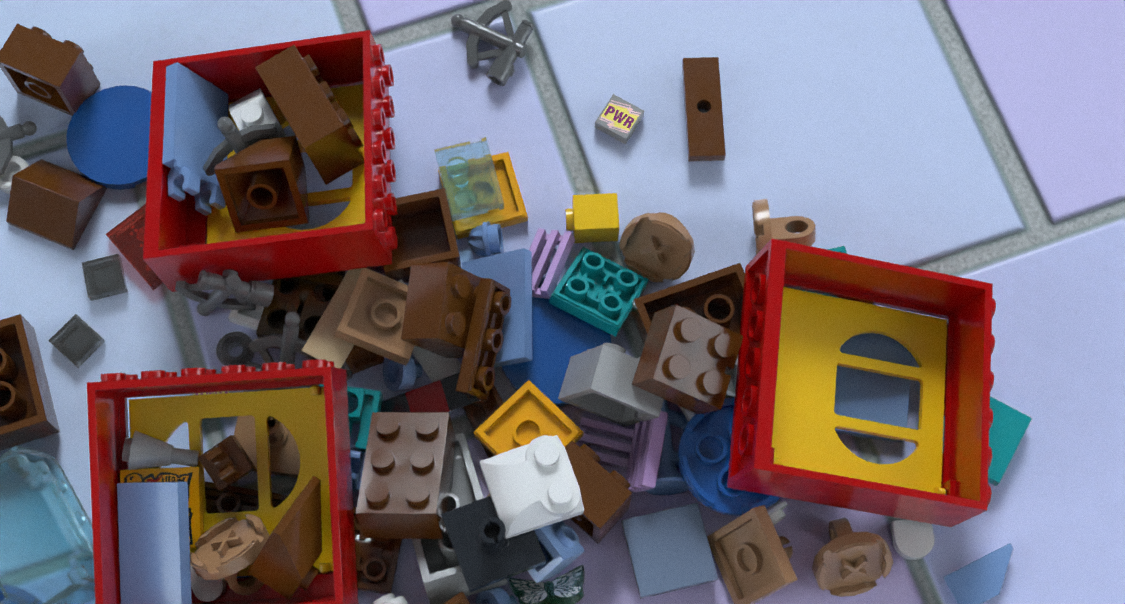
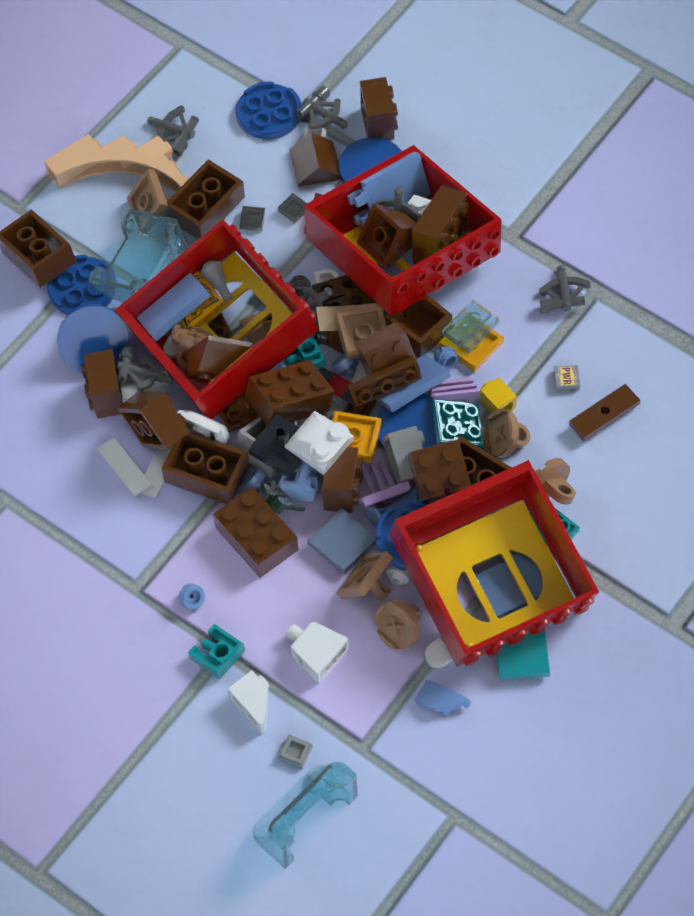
camera: 60 degrees right, 10 degrees down
dark grey piece [175,270,274,316] -> none
reddish brown tile [198,435,256,491] -> none

